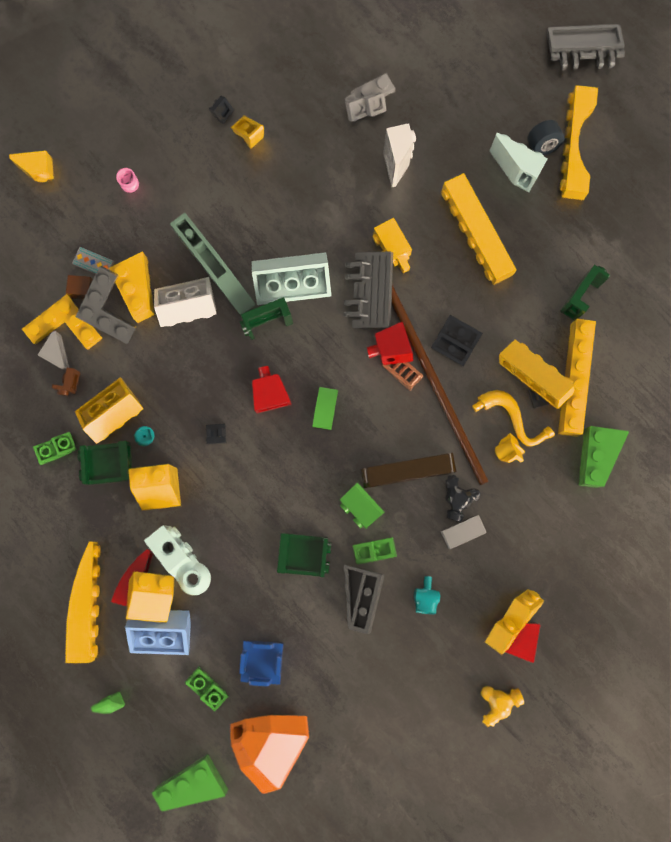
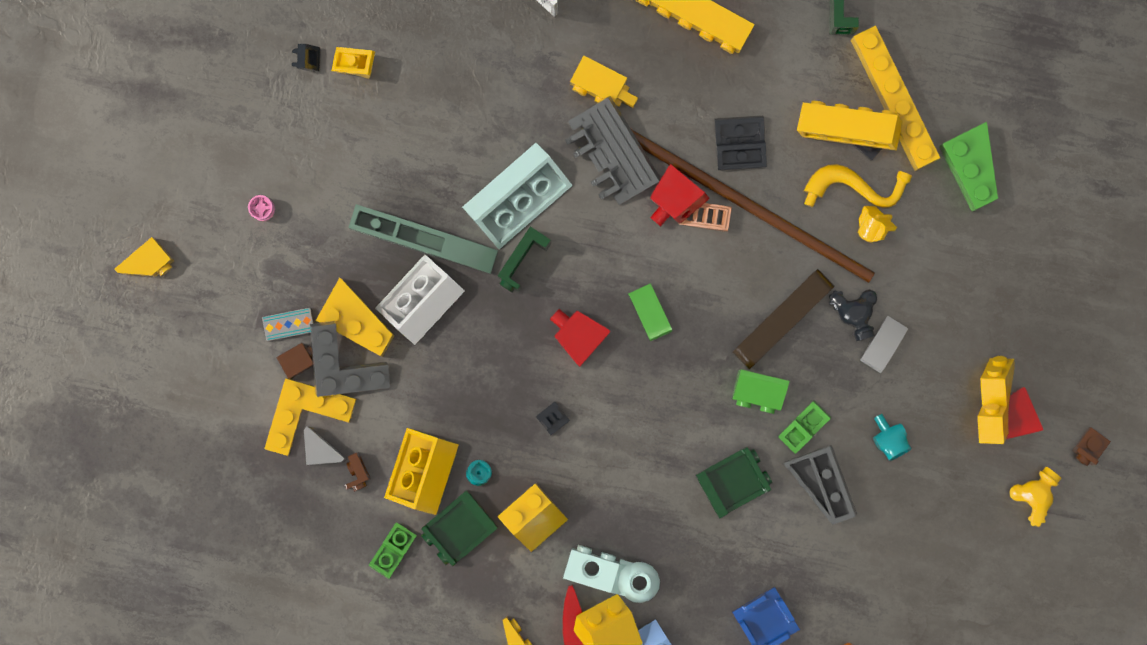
camera: 30 degrees left, 5 degrees up
none -> reddish brown bracket [1072,427,1111,466]

